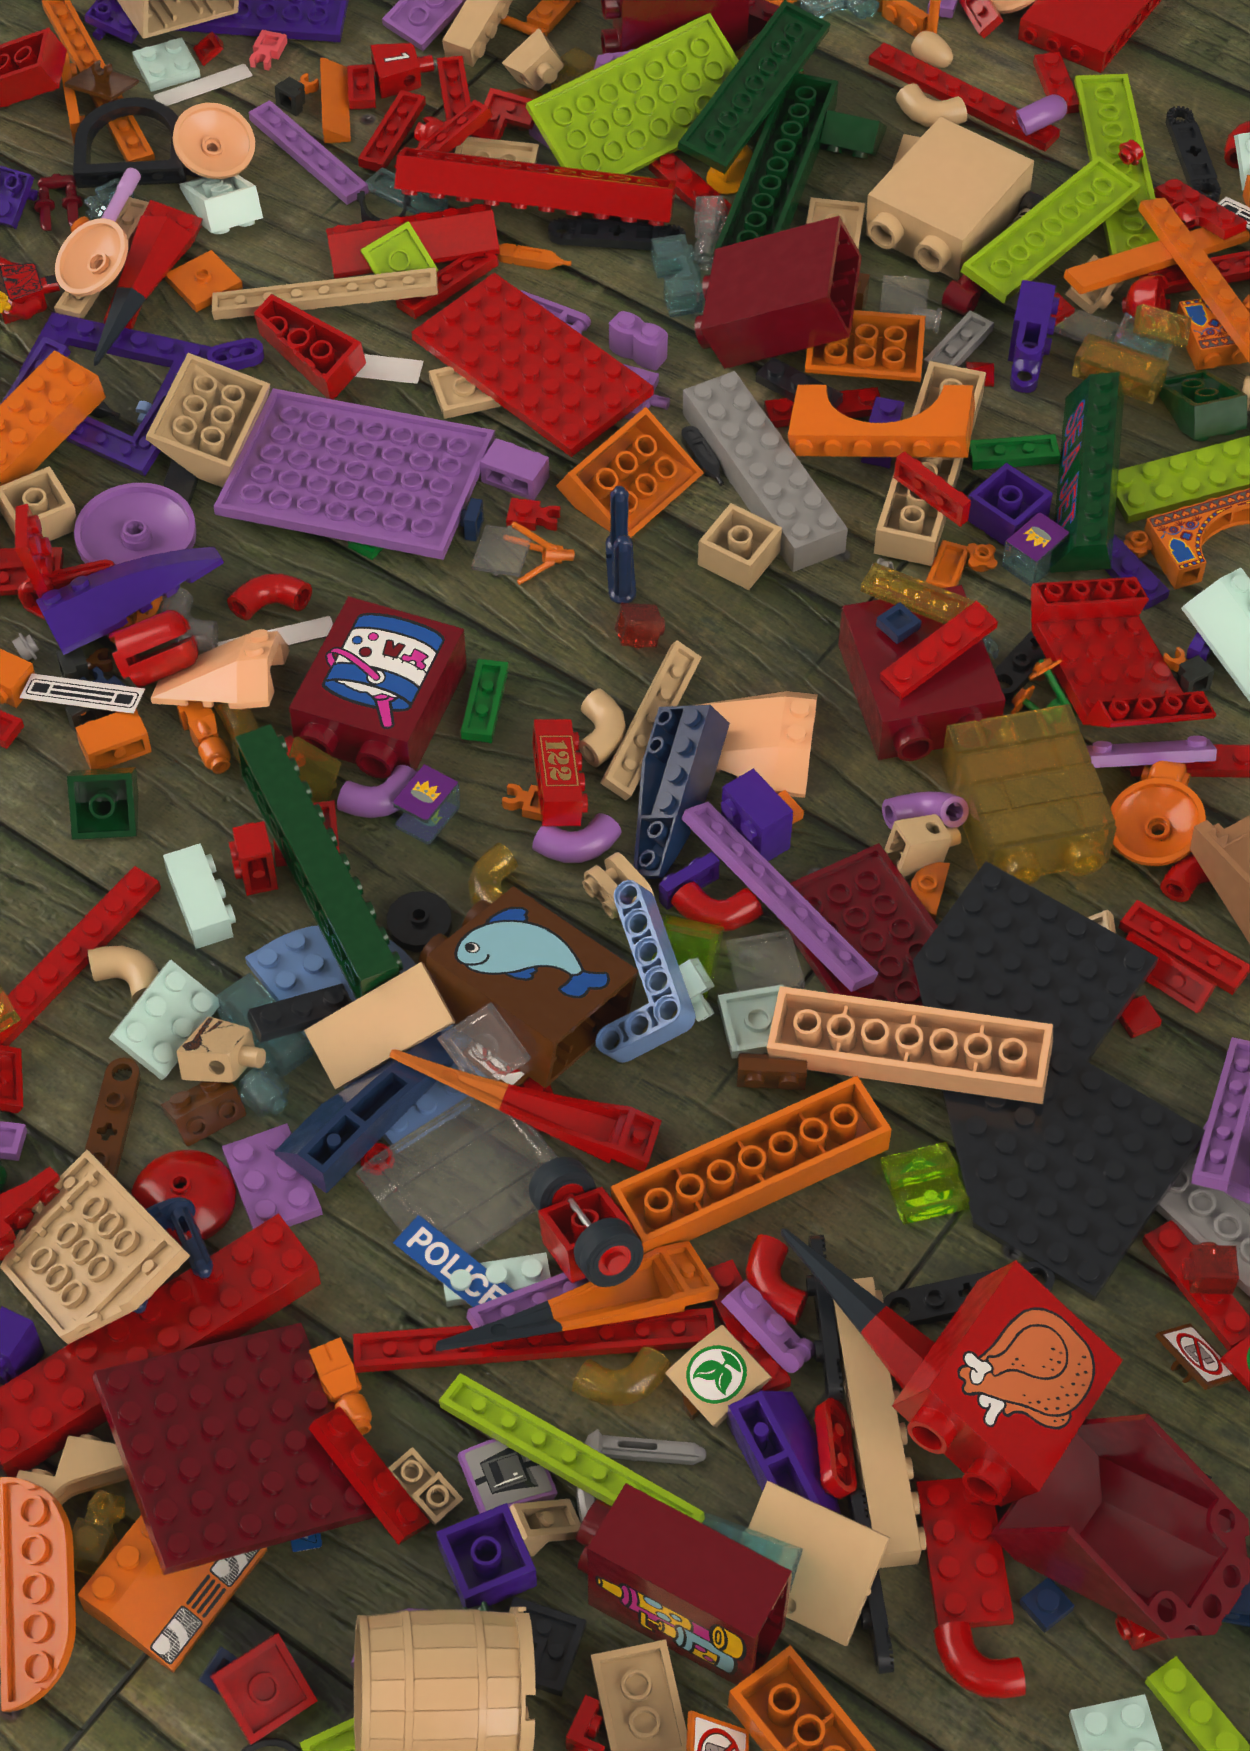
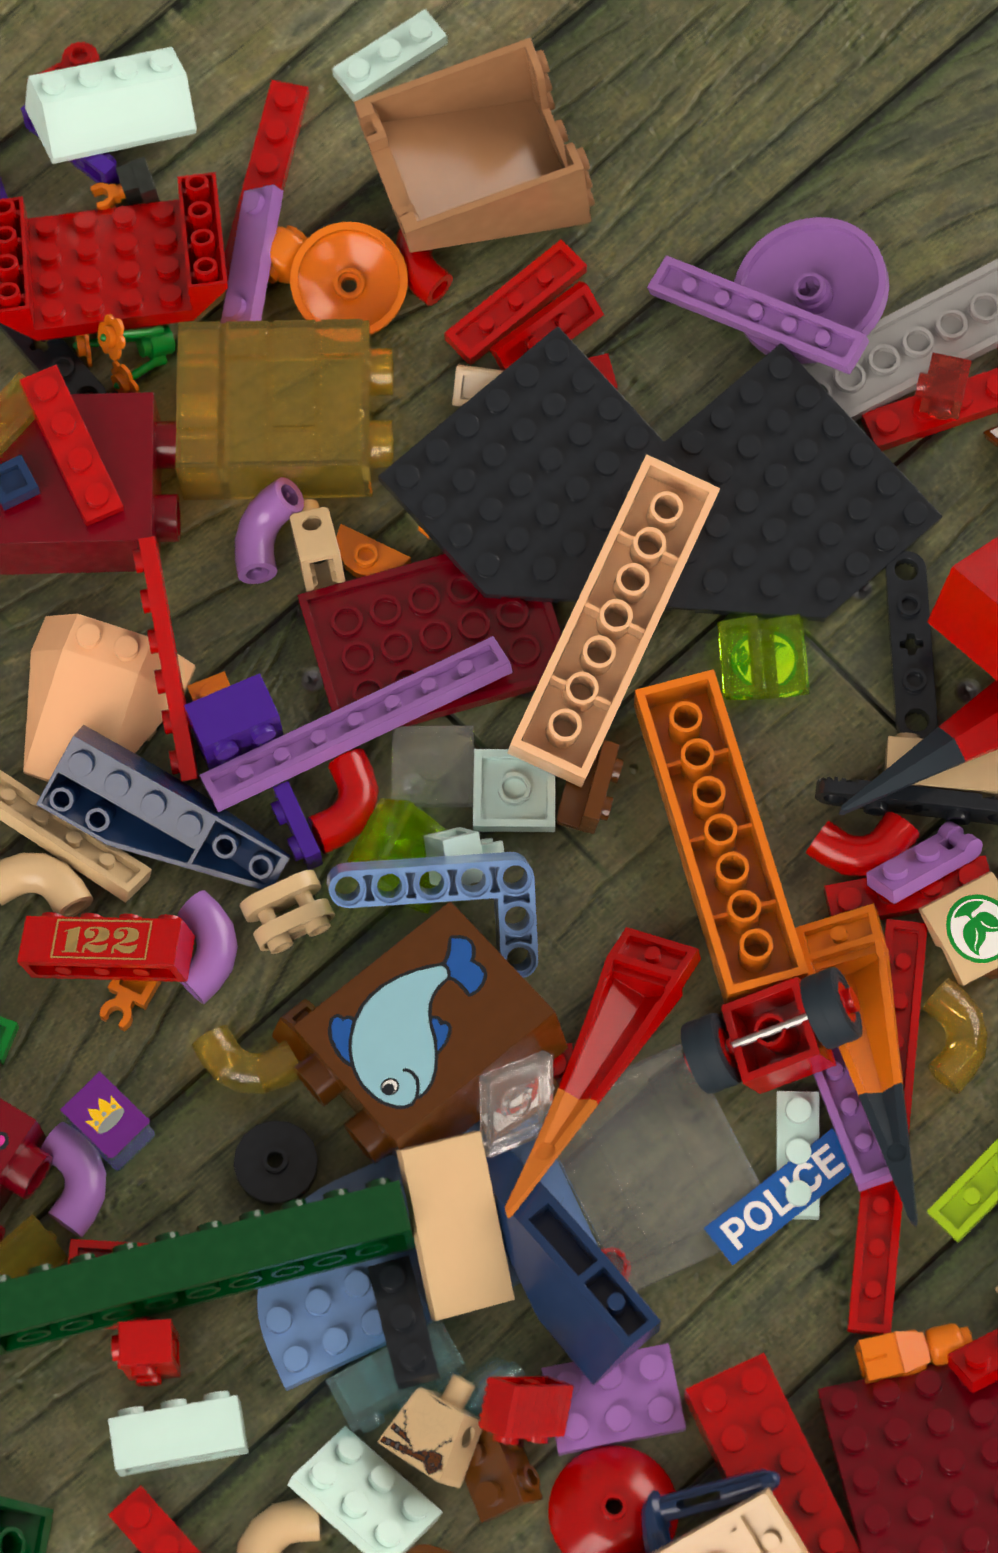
camera: 75 degrees left, 15 degrees up
none -> red plate [133,536,199,781]
none -> red brick [478,1376,574,1445]

